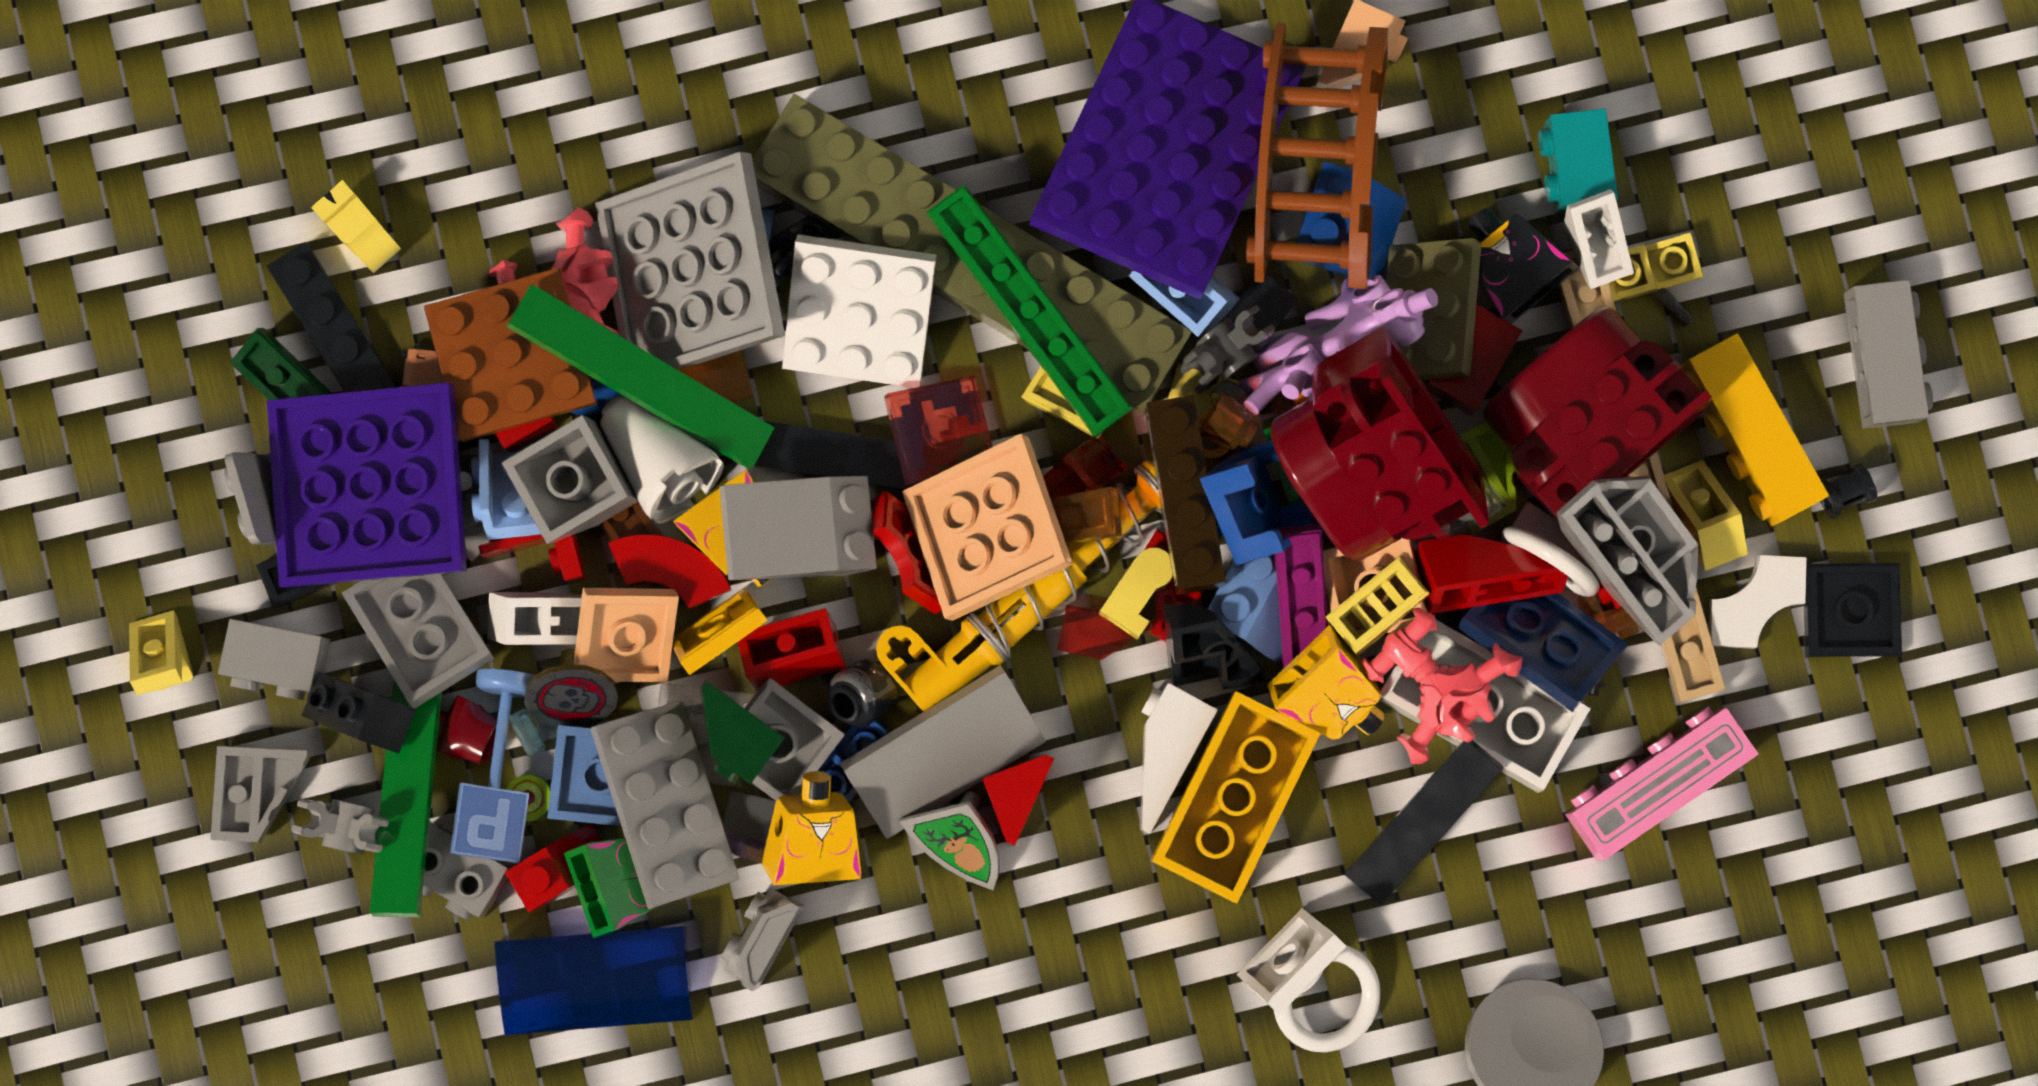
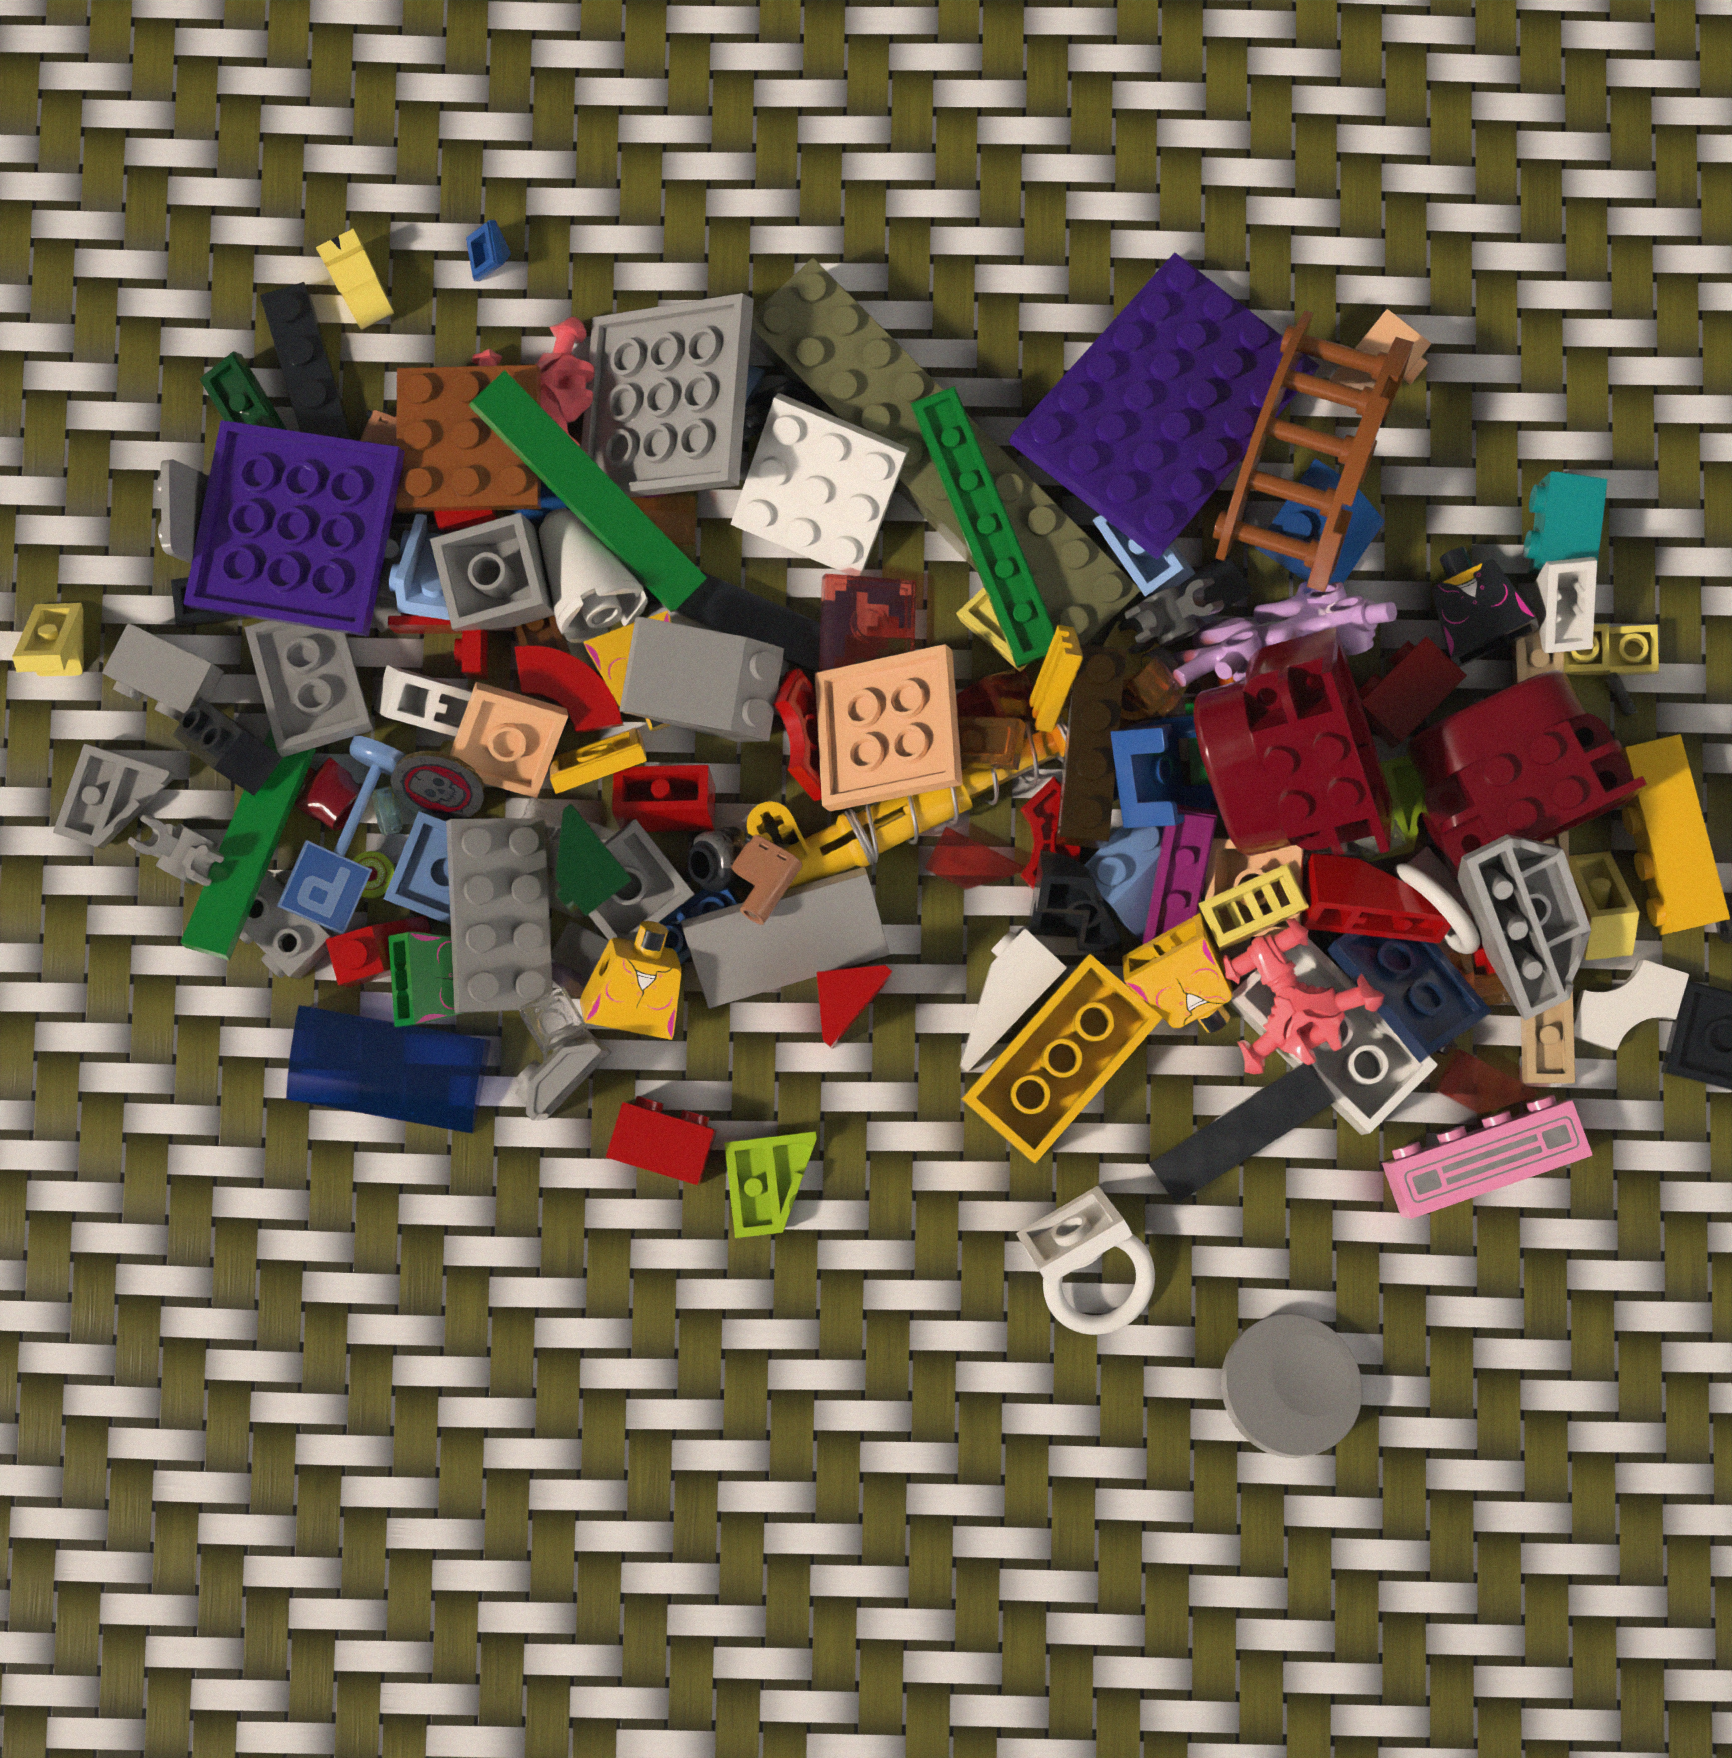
camera: 20 degrees right, 0 degrees up
shield [898,791,1000,890] -> none
light yellow leg [1099,548,1173,640] -> none
olive plate [1386,238,1481,380] -> none
none -> blue slope [466,220,511,282]
none -> clear plate [519,986,587,1053]
none -> red brick [606,1096,718,1185]
none -> lime wing [724,1131,817,1238]
none -> nougat piece [731,834,803,925]
none -> yellow tile [1029,625,1083,732]
none -> clear red tile [1434,1049,1538,1114]

